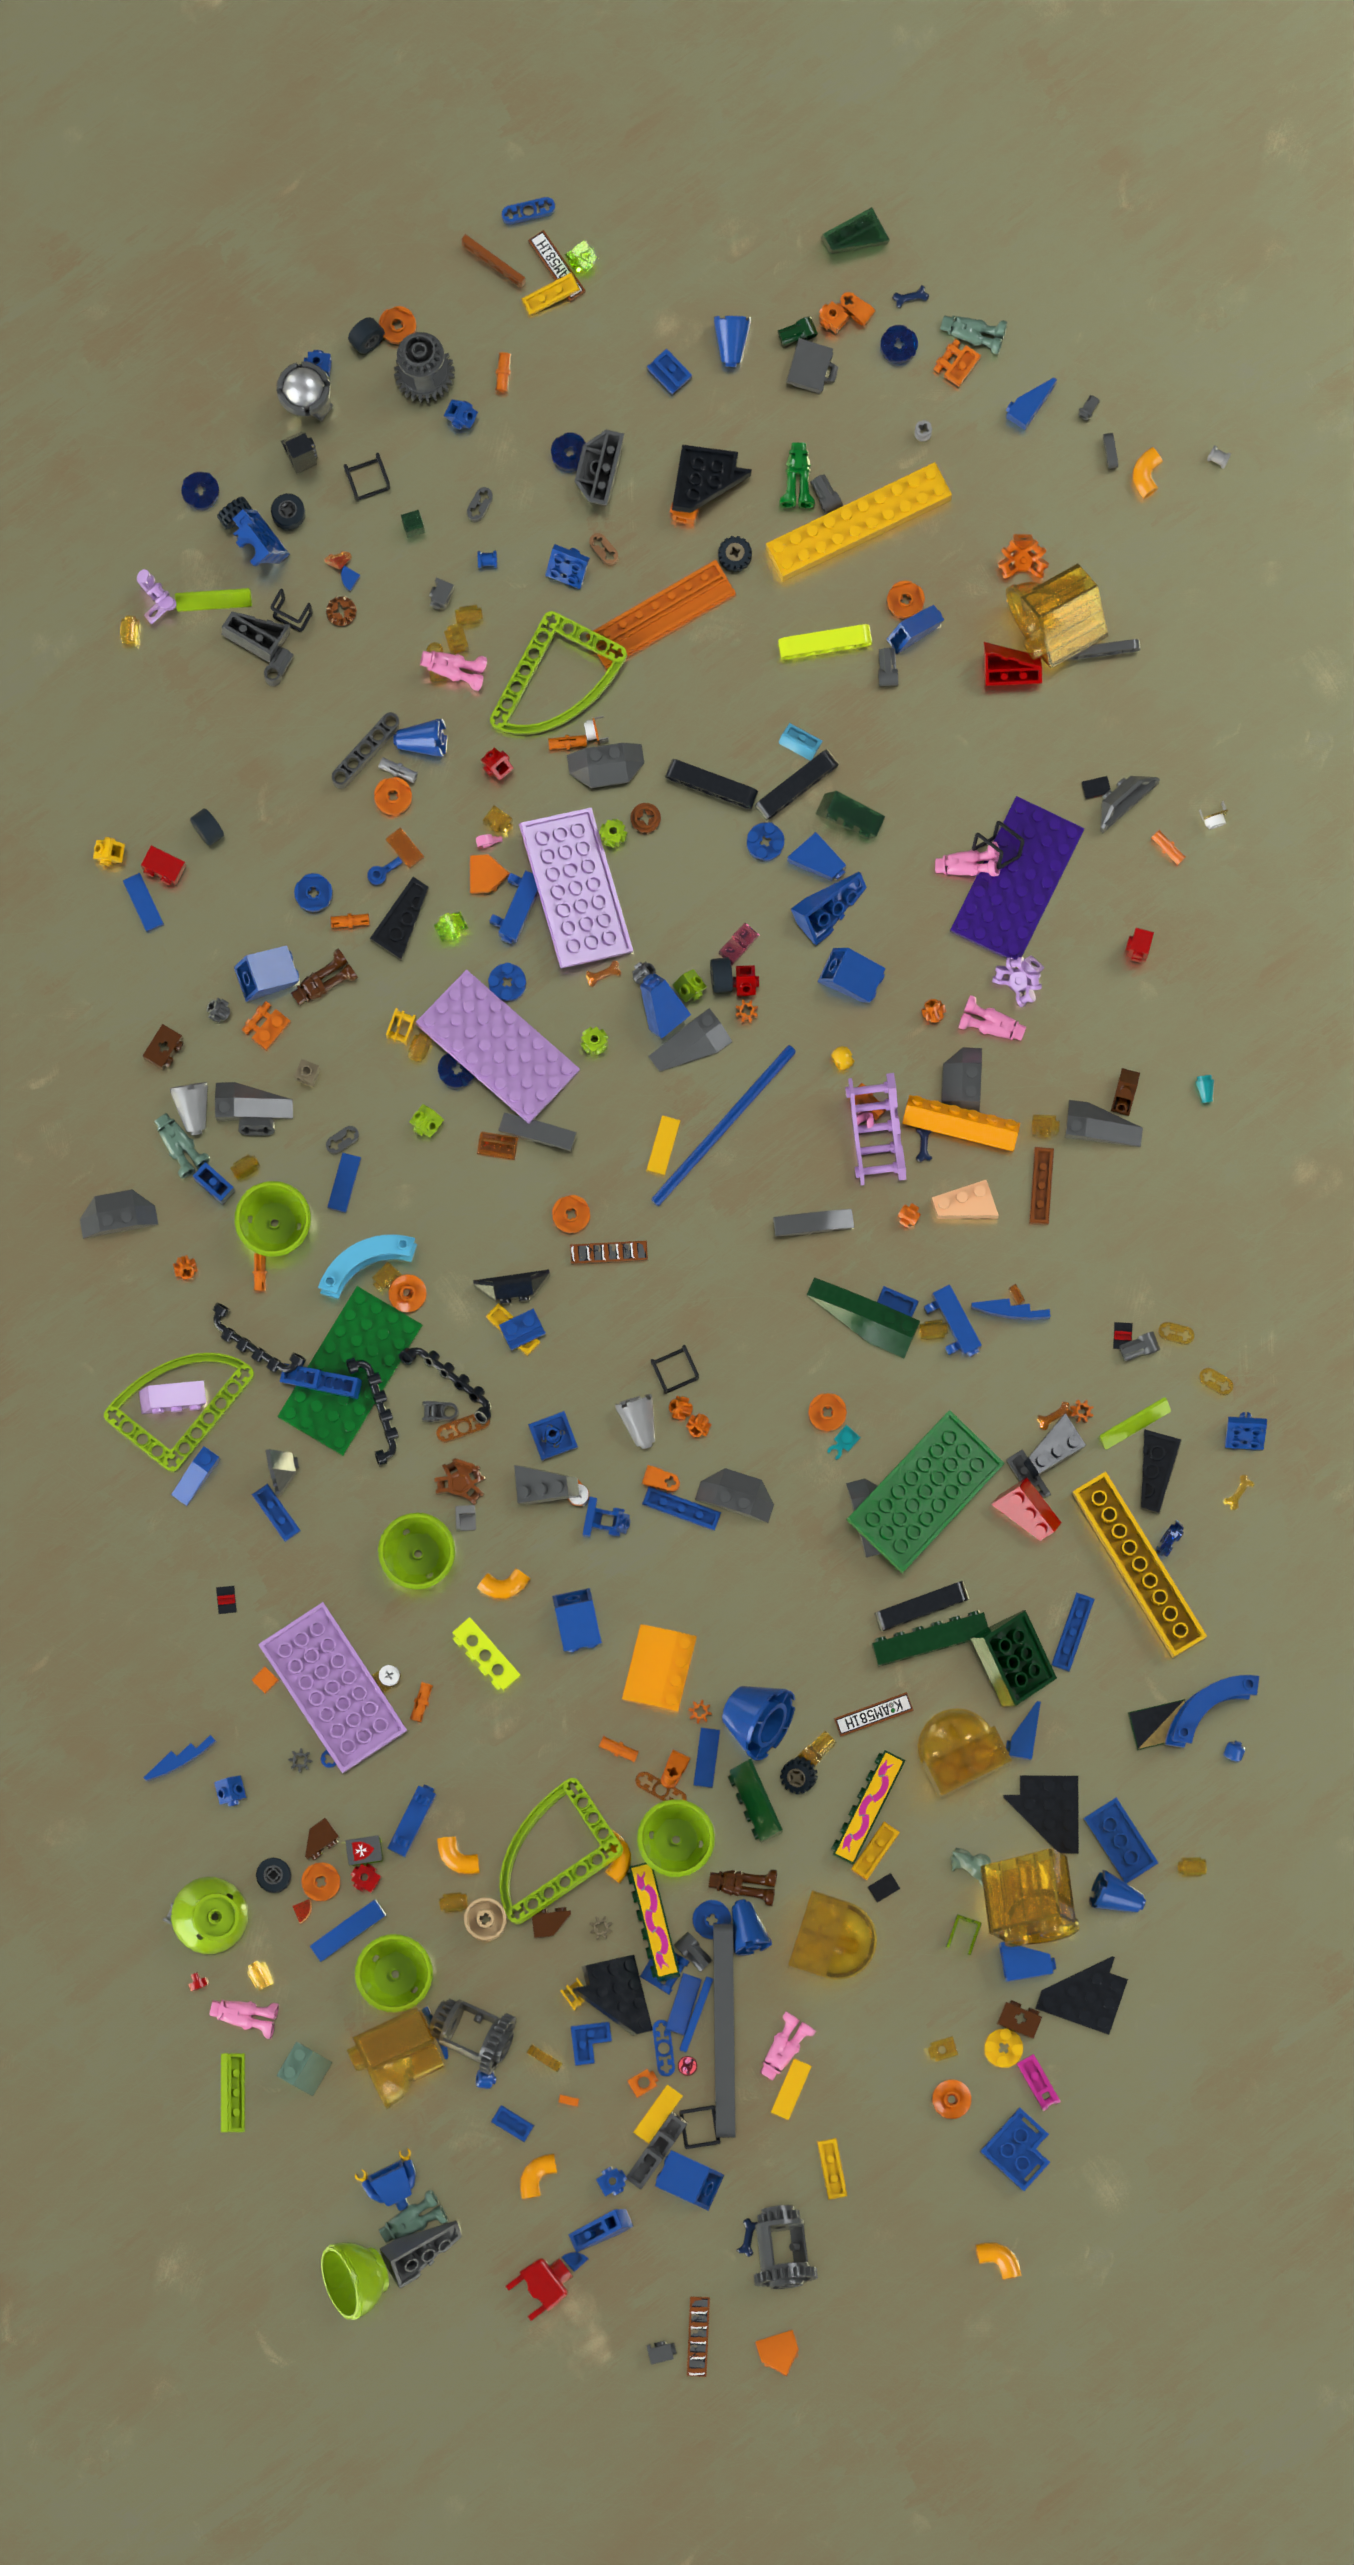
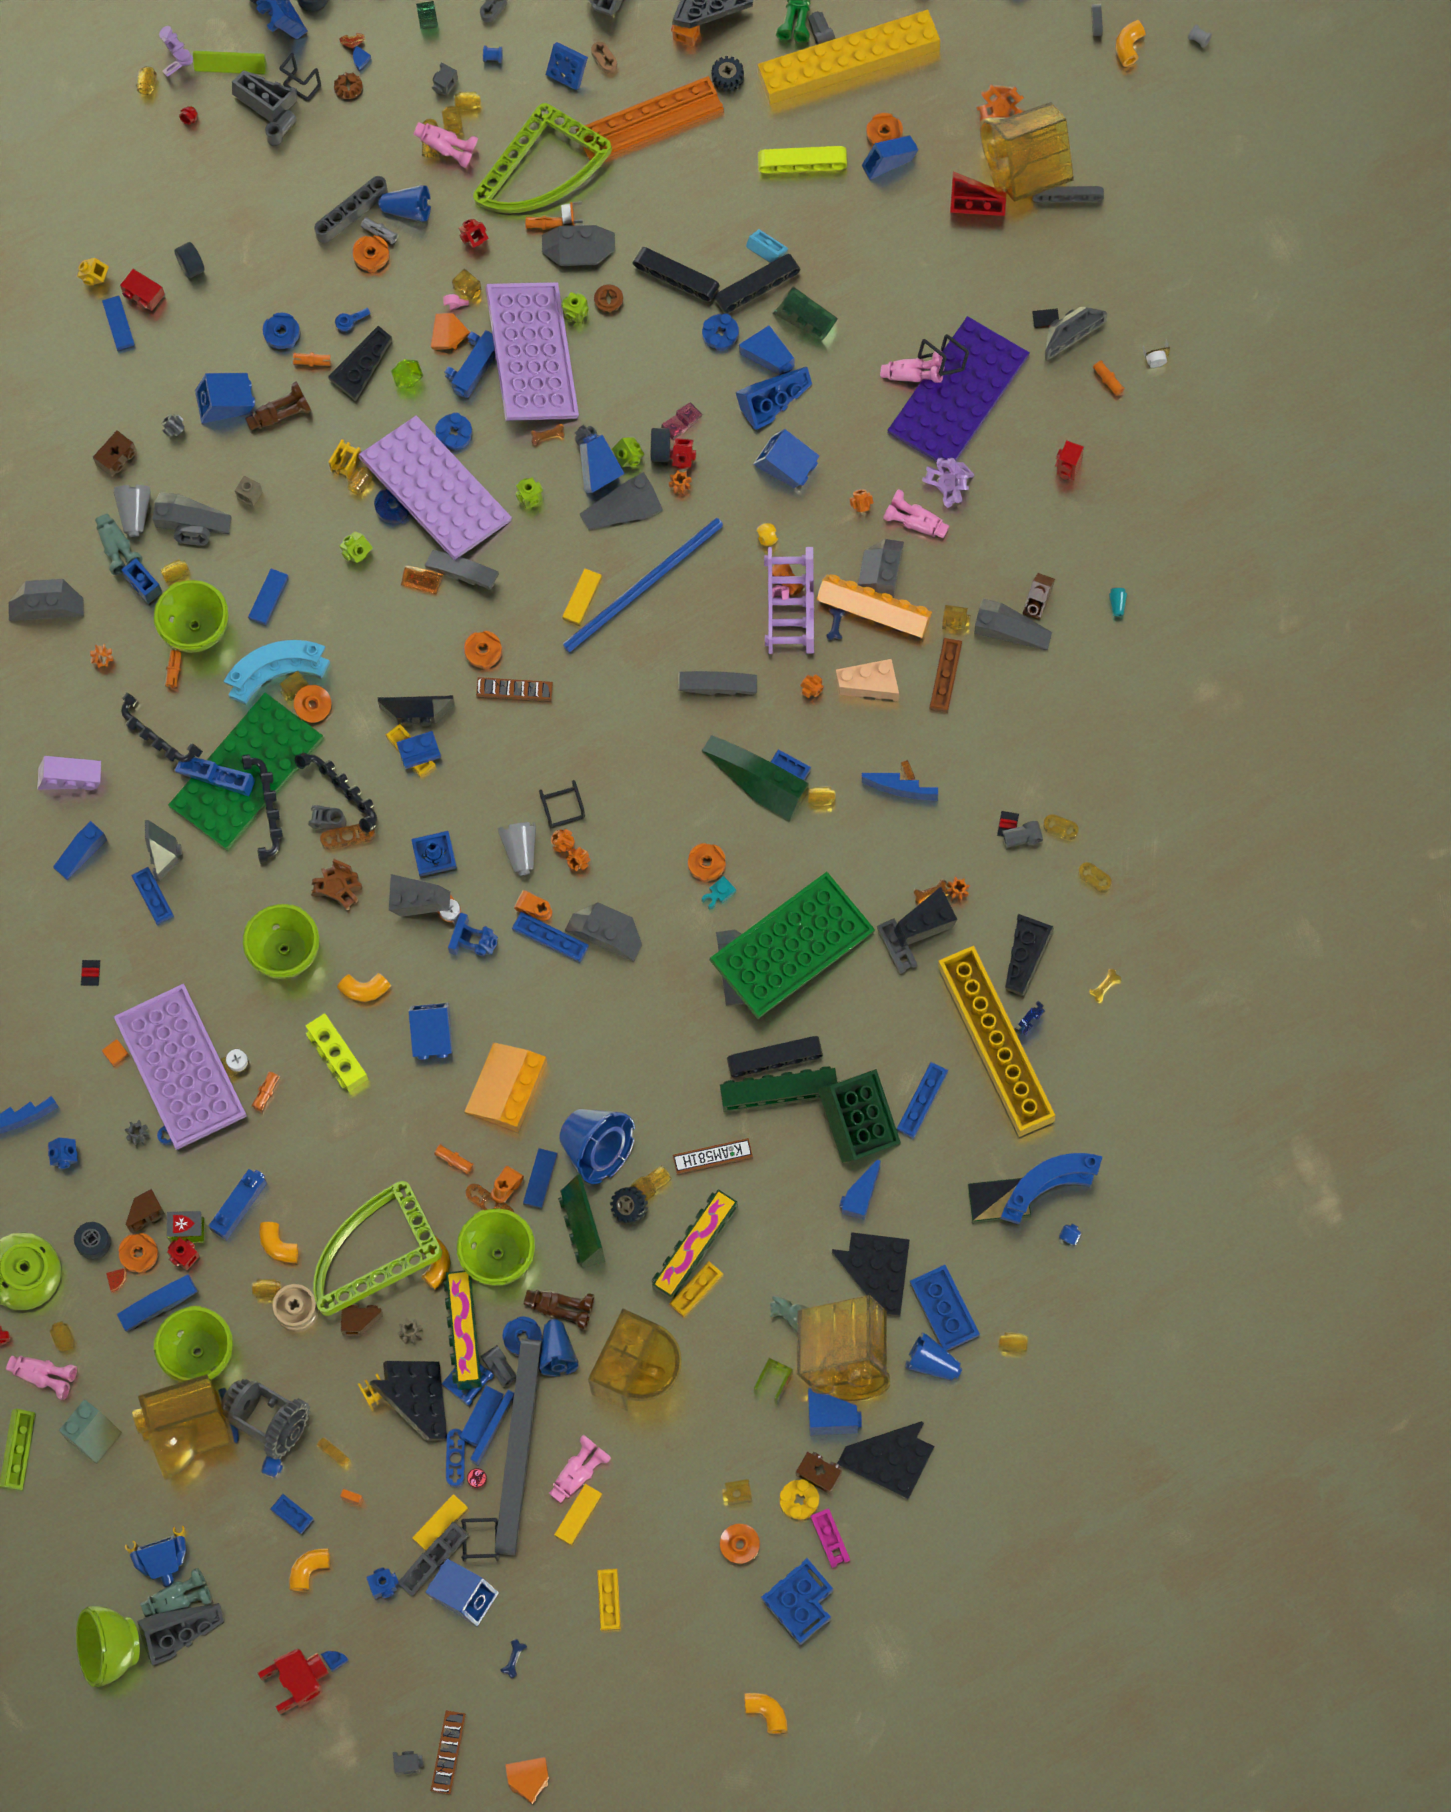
camera: 10 degrees right, 10 degrees down
lime beam [104,1353,254,1472] -> none
orange plate [242,1001,291,1051] -> none
dark grey beam [326,1126,359,1155] -> none
clear orange tile [386,827,424,869] -> none
light grey panel [455,1505,476,1531] -> none
blue slope [568,2209,634,2252] -> none
blue plate [571,2022,612,2066] -> none
orange brick [628,2069,659,2098] -> none
orange gear [688,1700,712,1724] -> none
dark grey piece [754,2205,818,2289] -> none
black piece [868,1873,900,1903] -> none
dark grey piece [878,648,898,686] -> none
clear yellow piece [918,1709,1012,1800] -> none
blue brick [924,1284,982,1357] -> none
wedge [991,1477,1062,1541] -> none
lime slope [1098,1397,1171,1450] -> none
blue plate [1225,1412,1267,1450] -> none
none -> red plate [179,106,198,125]

